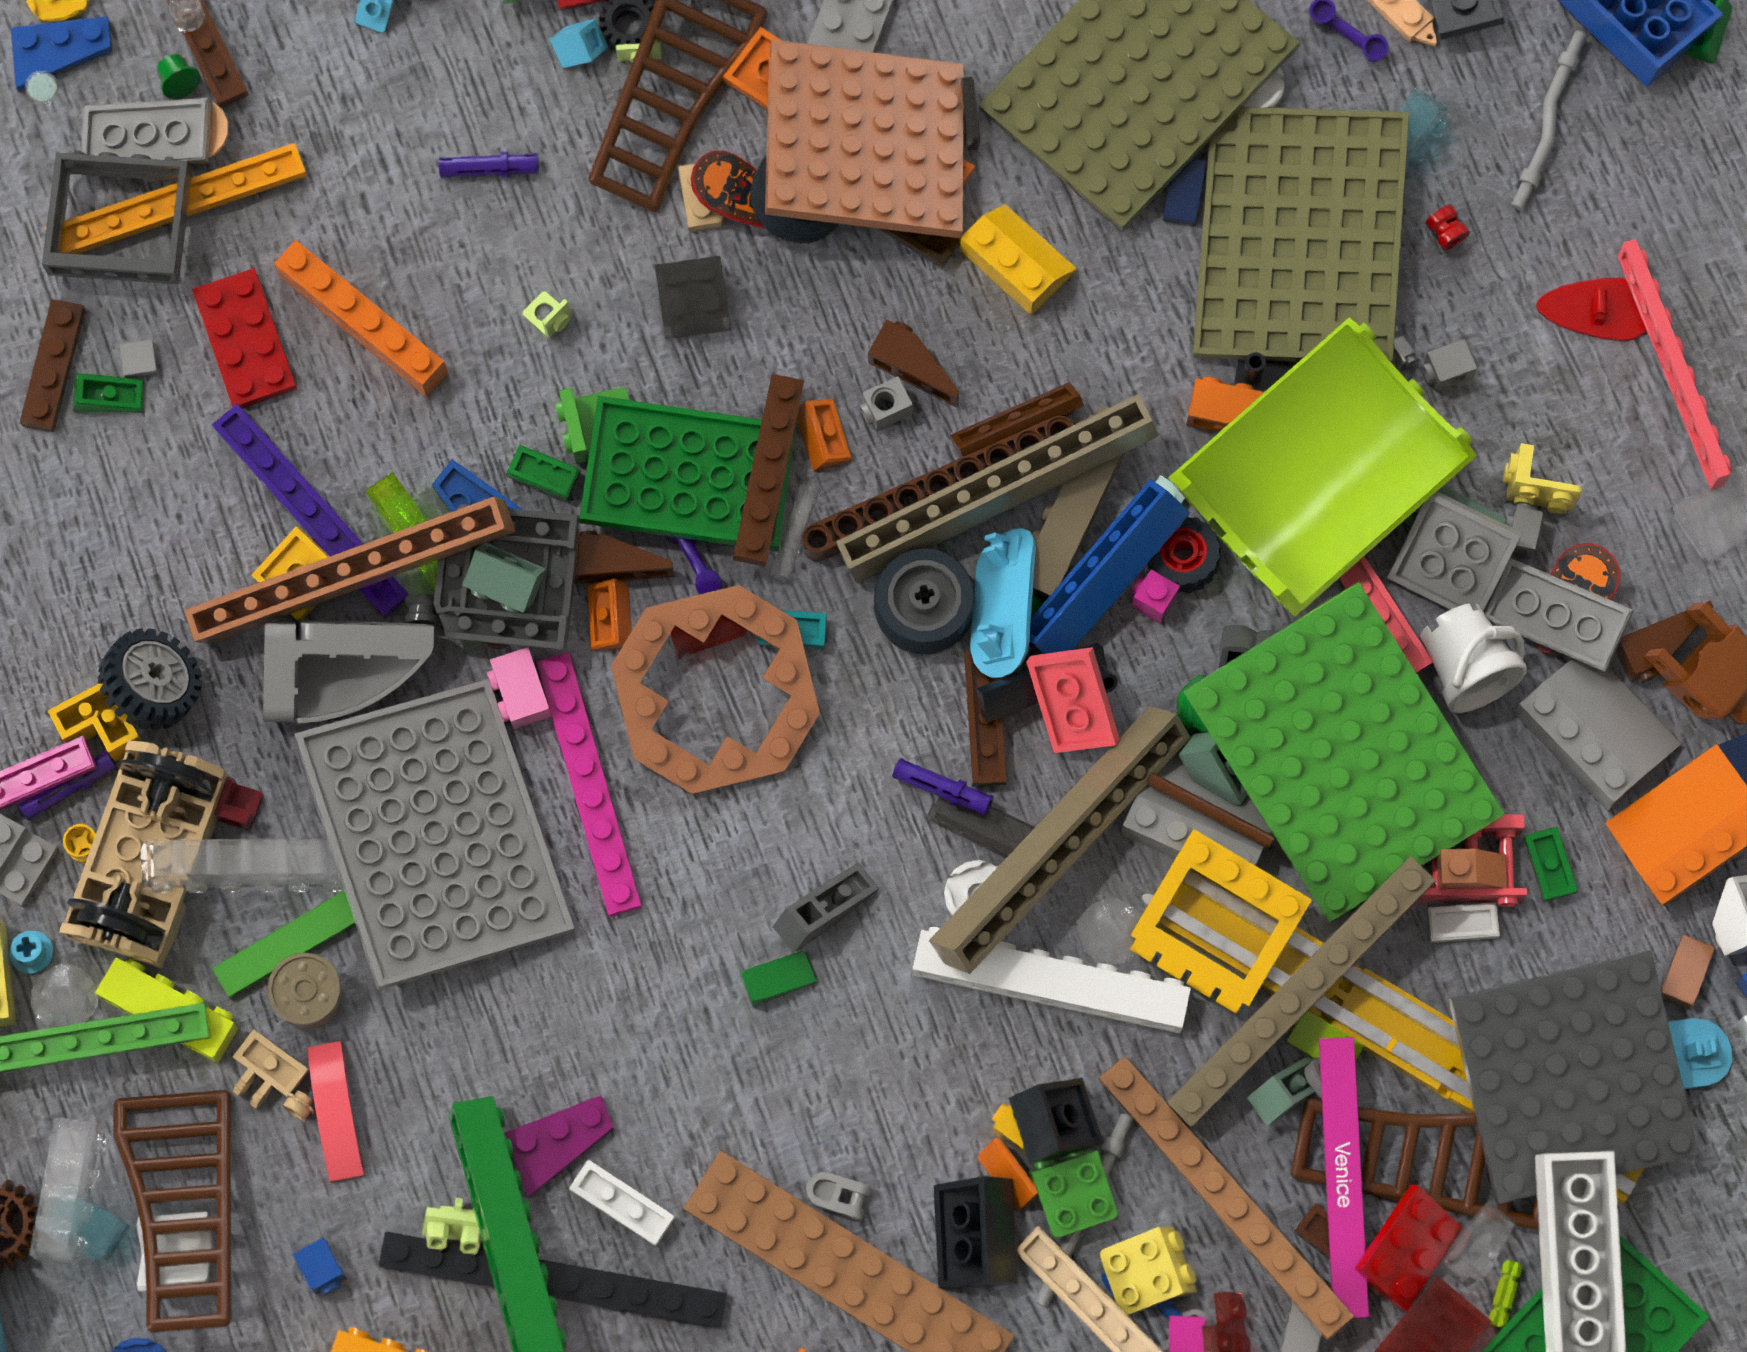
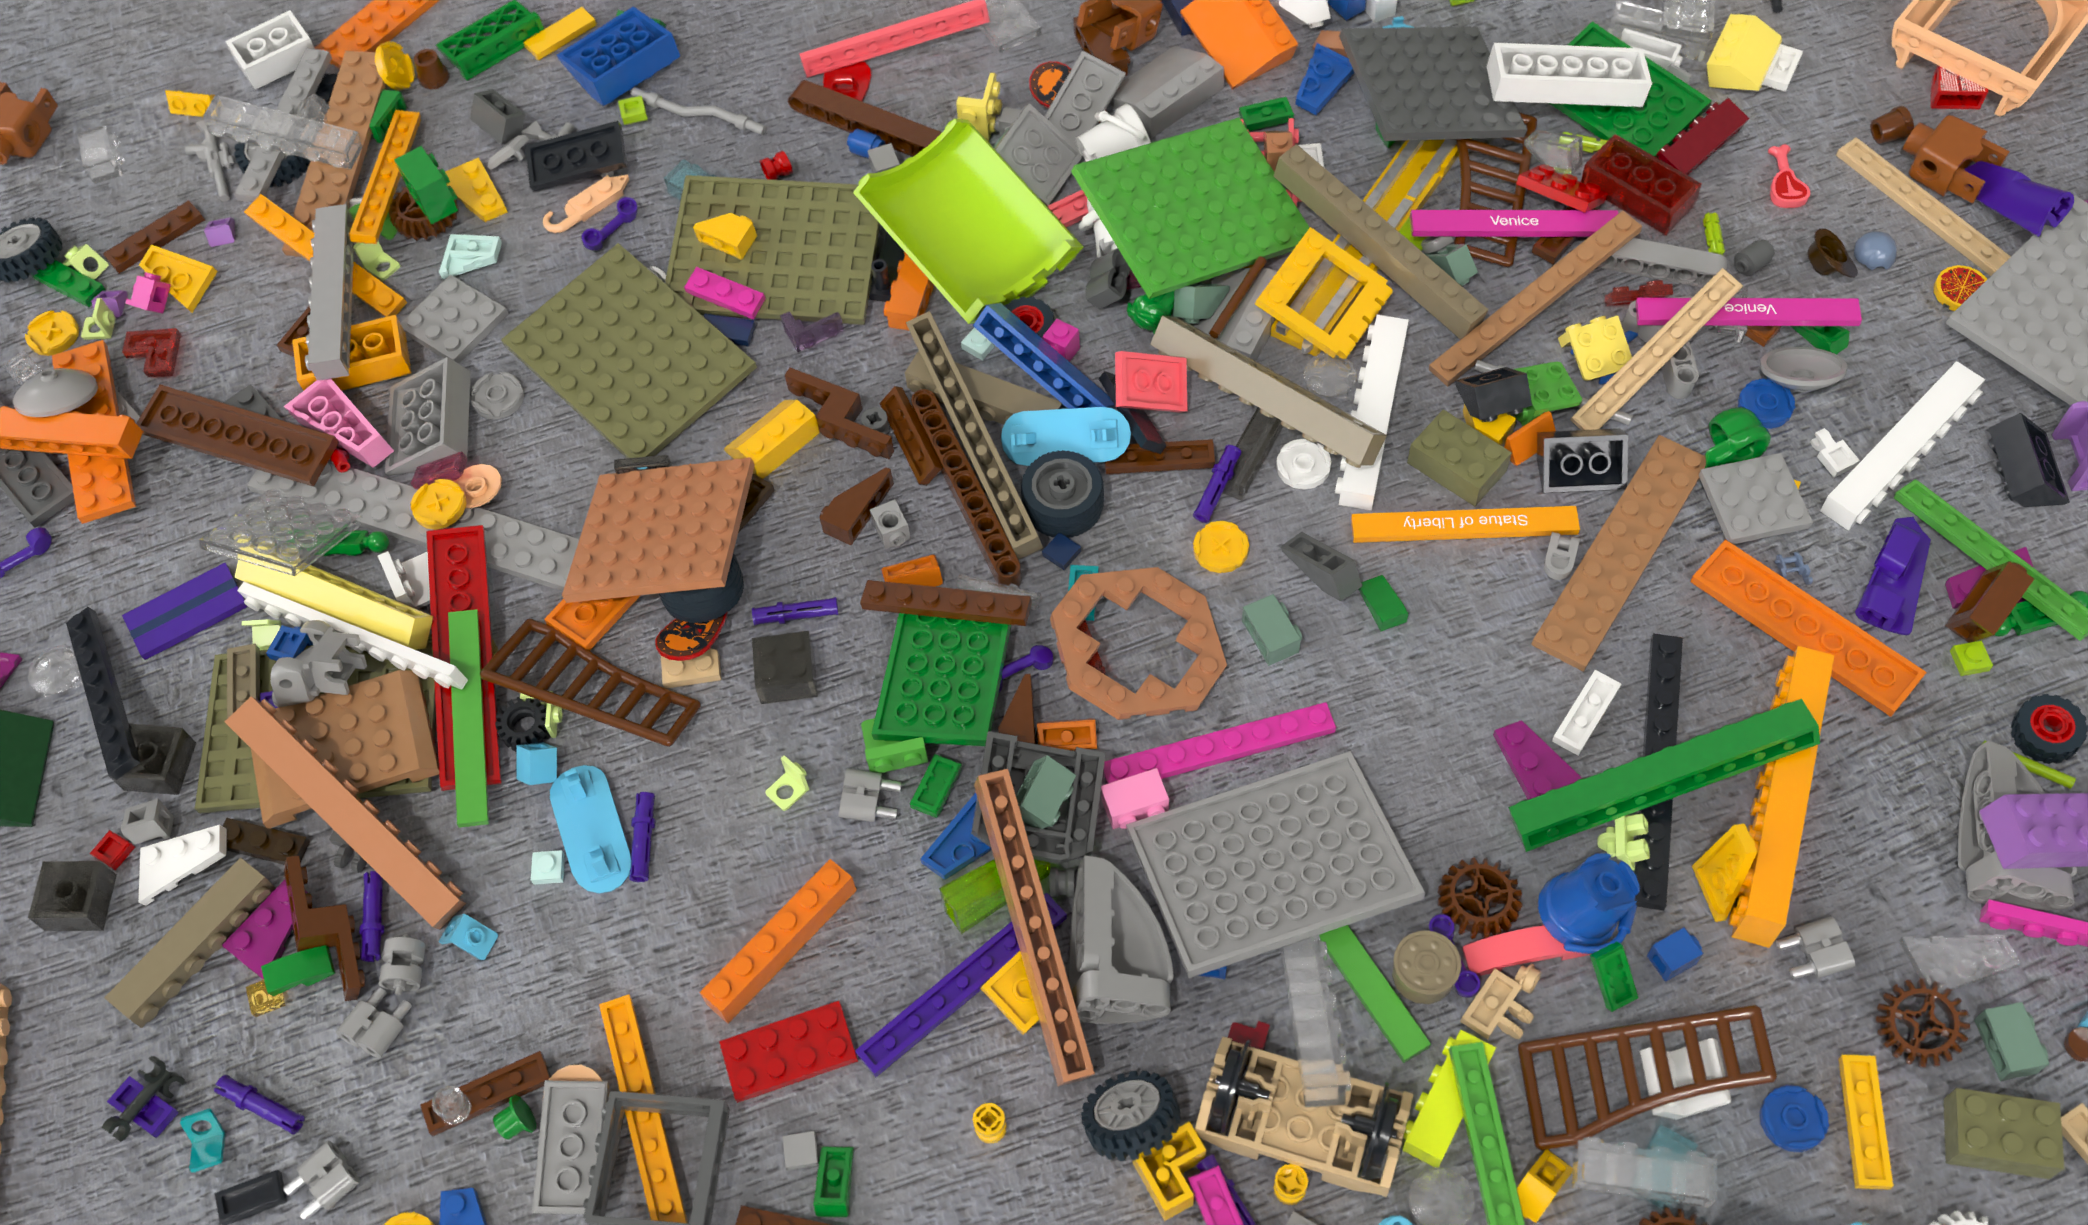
camera: 85 degrees left, 15 degrees down
none -> light aqua plate [531,850,565,885]
none -> medium azure piece [550,765,631,894]
none -> lime plate [618,95,648,125]
none -> dark pink plate [684,267,766,320]
none -> yellow slope [693,213,757,260]
none -> dark purple pin [752,597,839,625]
none -> clear purple bracket [780,311,844,352]
none -> reddish brown bracket [785,367,894,459]
none -> reddish brown beam [788,80,942,157]
none -> light grey piece [839,768,901,822]
none -> blue brick [847,129,886,159]
none -> dark grey wheel [861,407,890,435]
none -> yellow wheel [972,1103,1007,1144]
none -> dark blue tile [1042,533,1081,570]
none -> yellow tile [1193,521,1249,573]
none -> sand green brick [1242,594,1302,666]
none -> blue wing [1295,43,1355,115]
none -> light orange tile [1351,506,1580,543]
none -> olive brick [1407,409,1512,507]
none -> dark purple bar [1429,914,1480,998]
none -> reddish brown gear [1437,857,1522,940]
none -> yellow slope [1517,1150,1574,1223]
none -> blue piece [1538,853,1640,954]
none -> green plate [1590,941,1639,1012]
none -> yellow wing [1692,823,1757,922]

